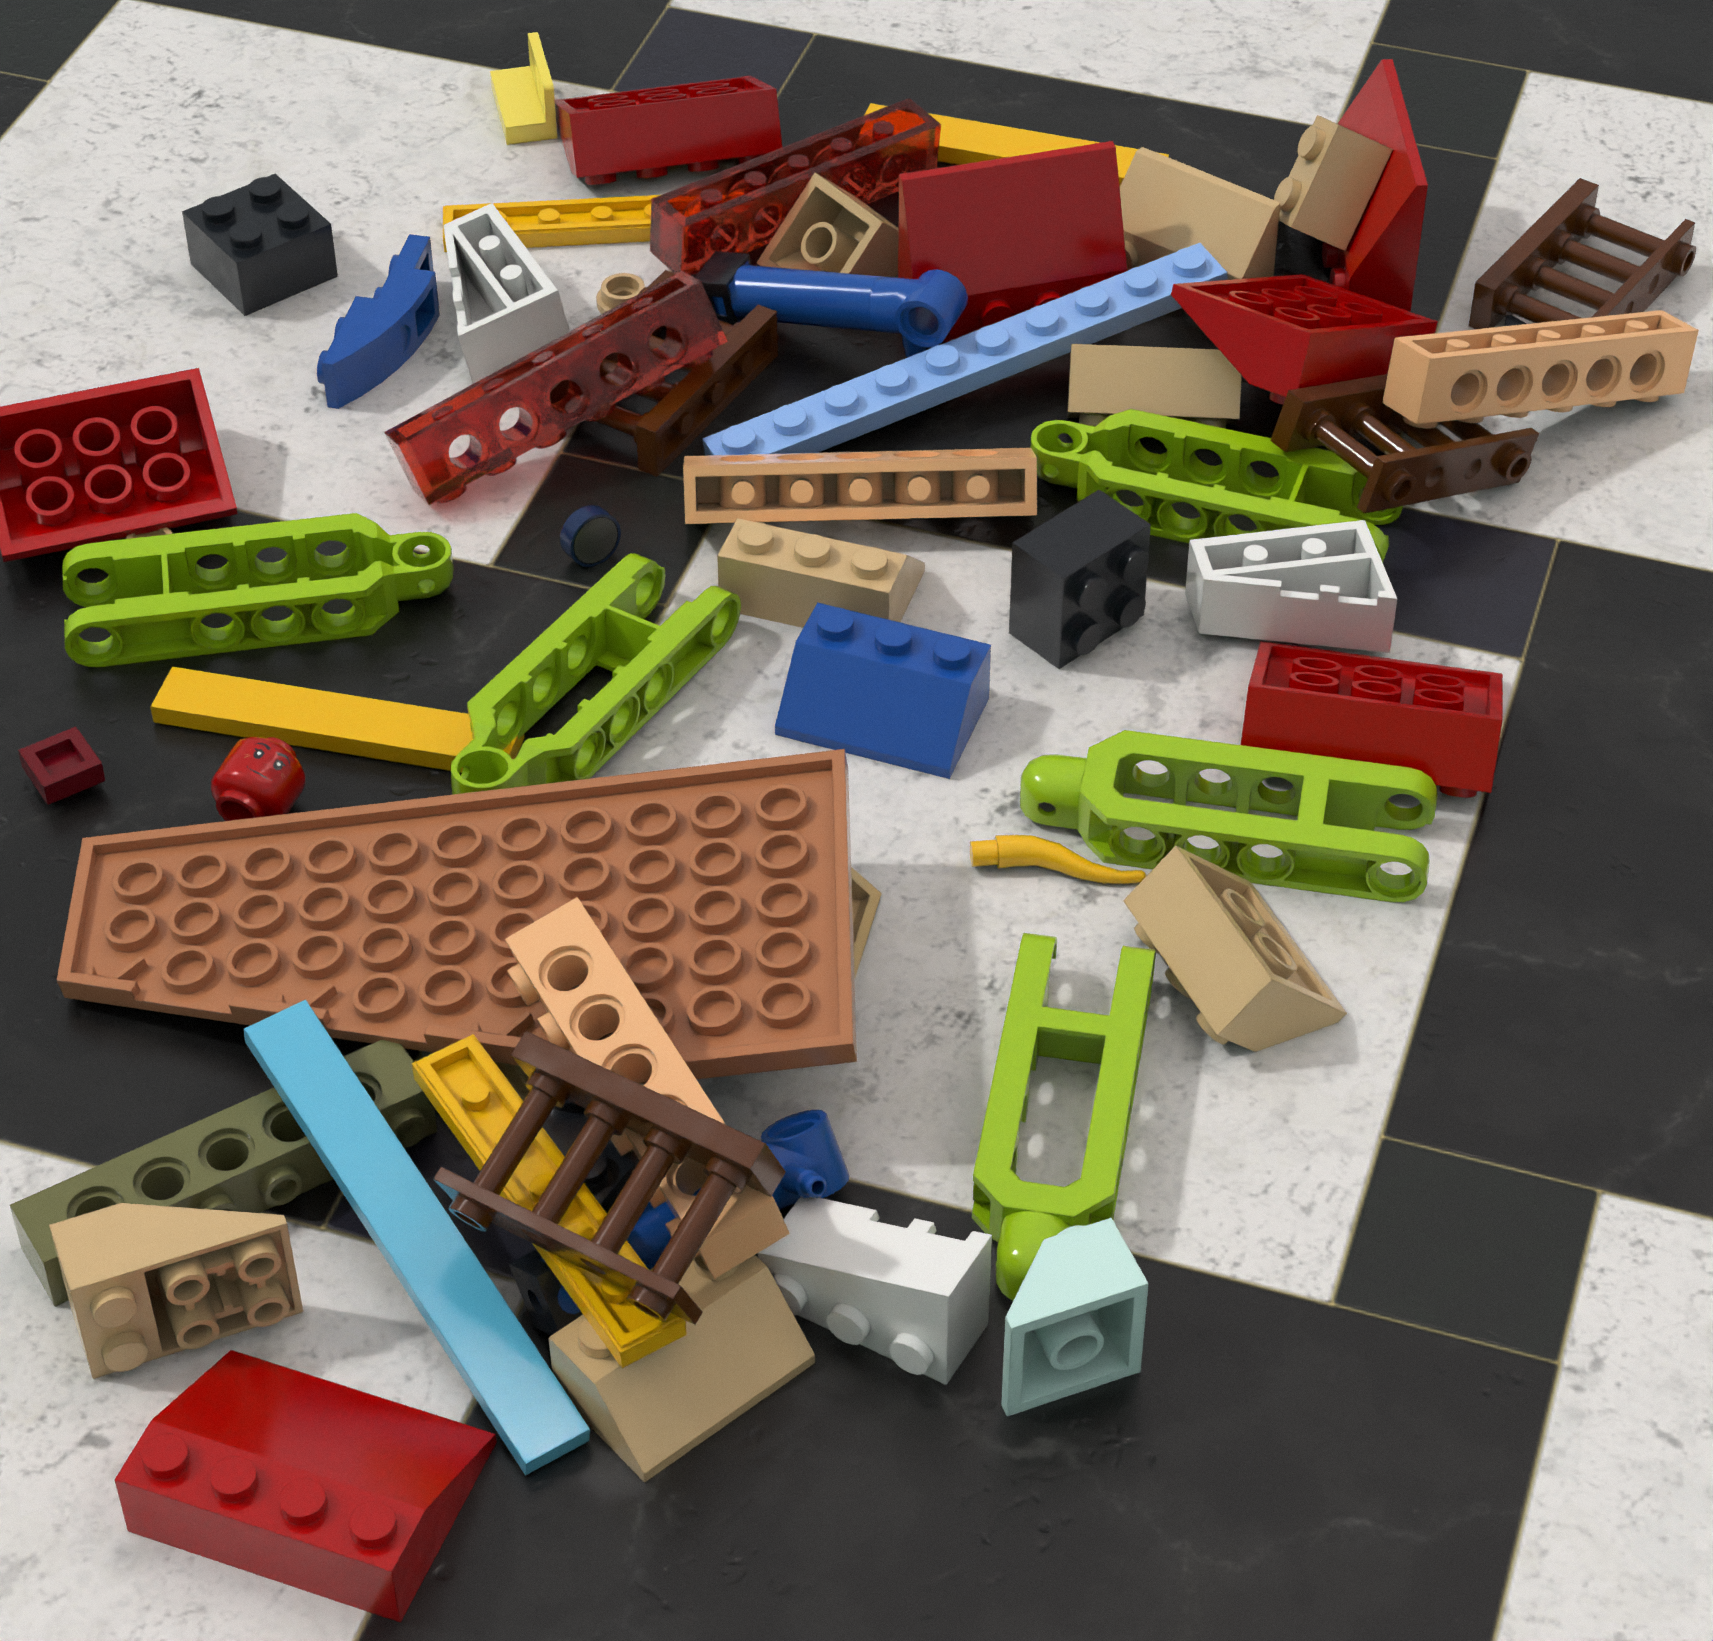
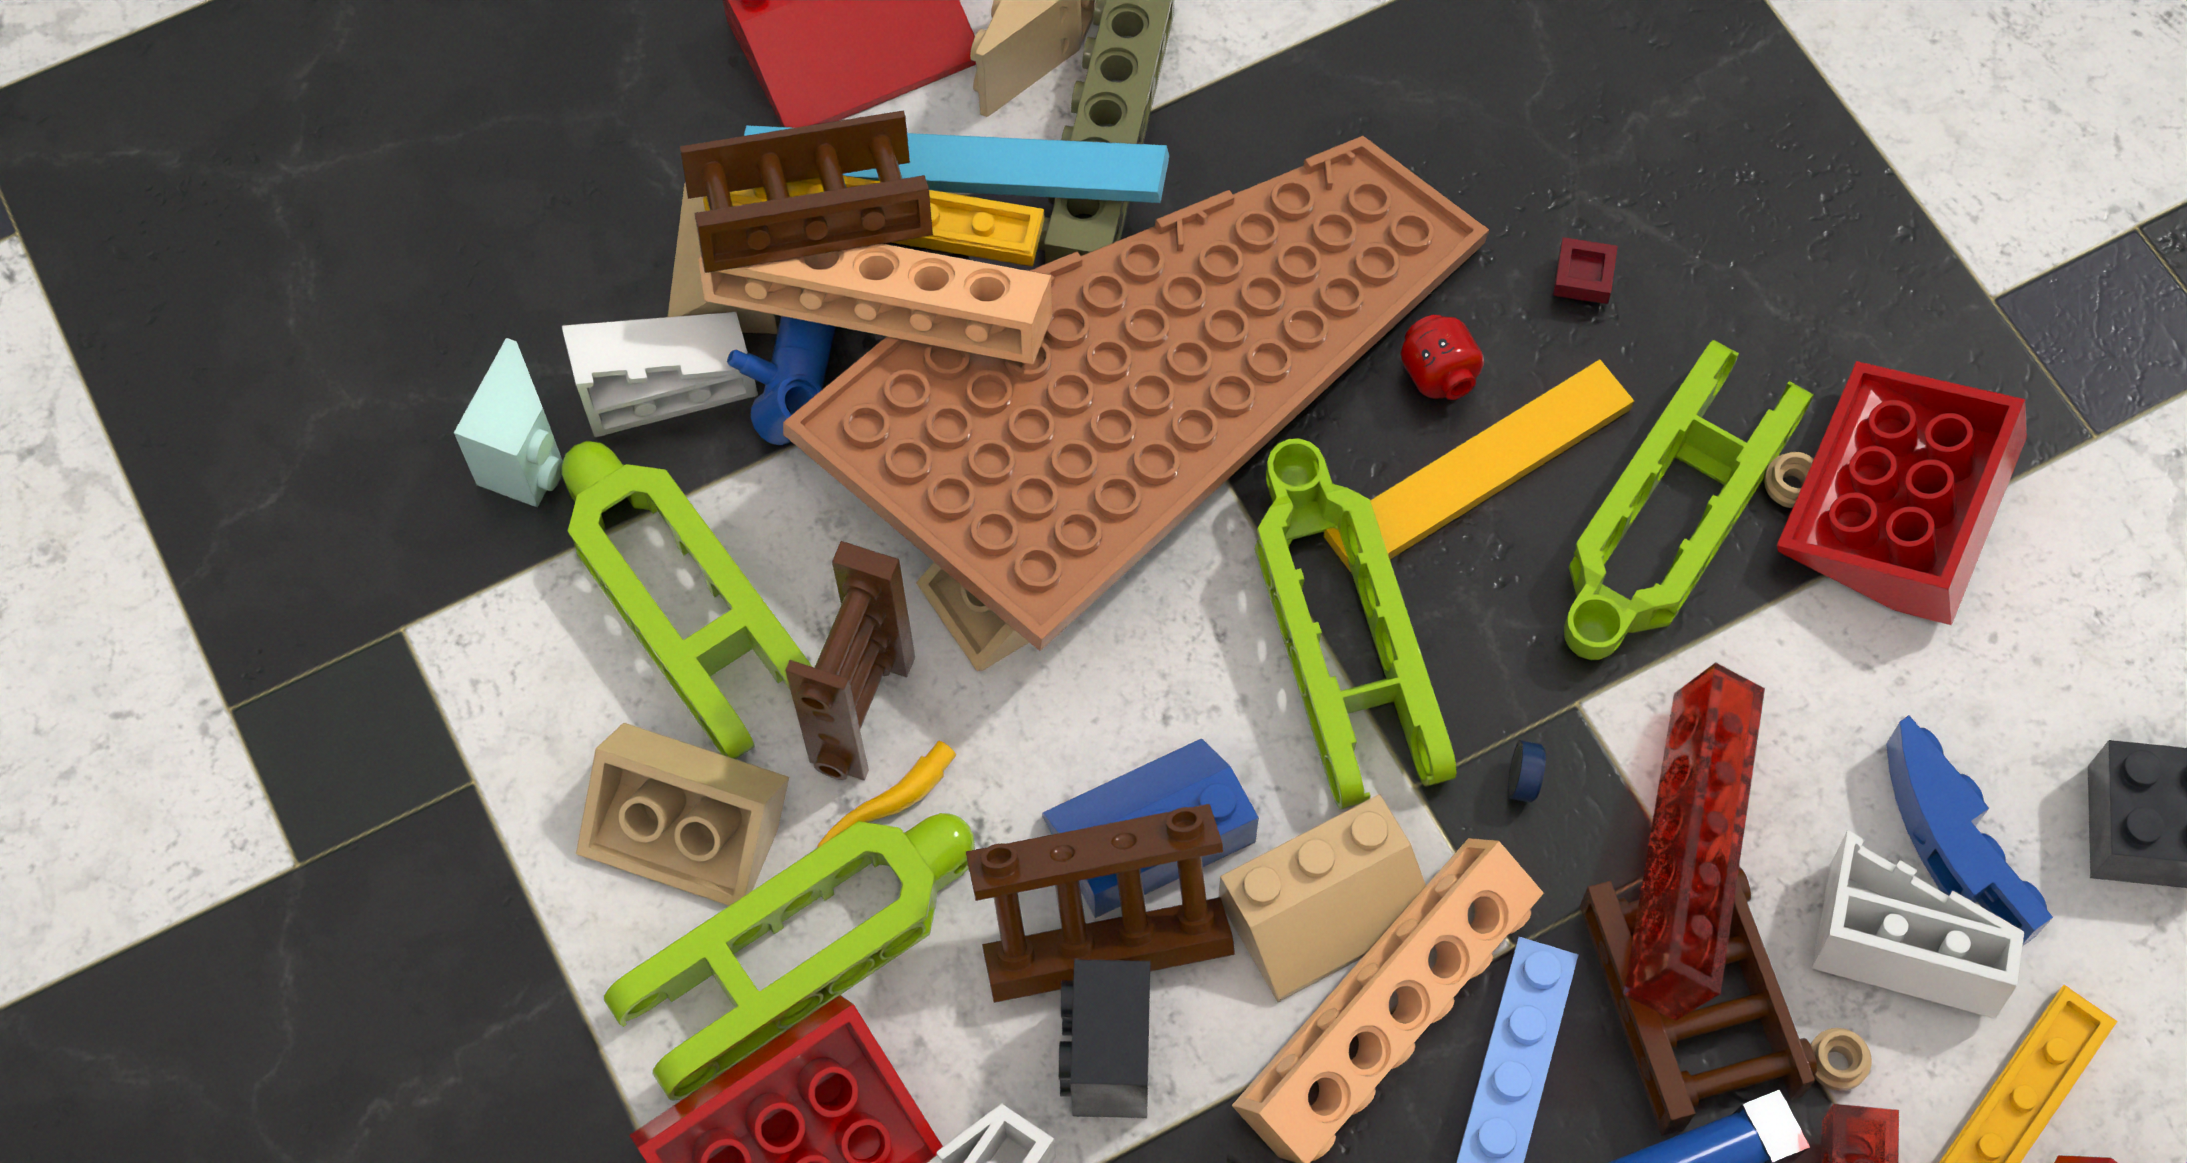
camera: 135 degrees right, 20 degrees up
none -> reddish brown fence [785,541,915,781]
none -> reddish brown fence [966,804,1235,1003]

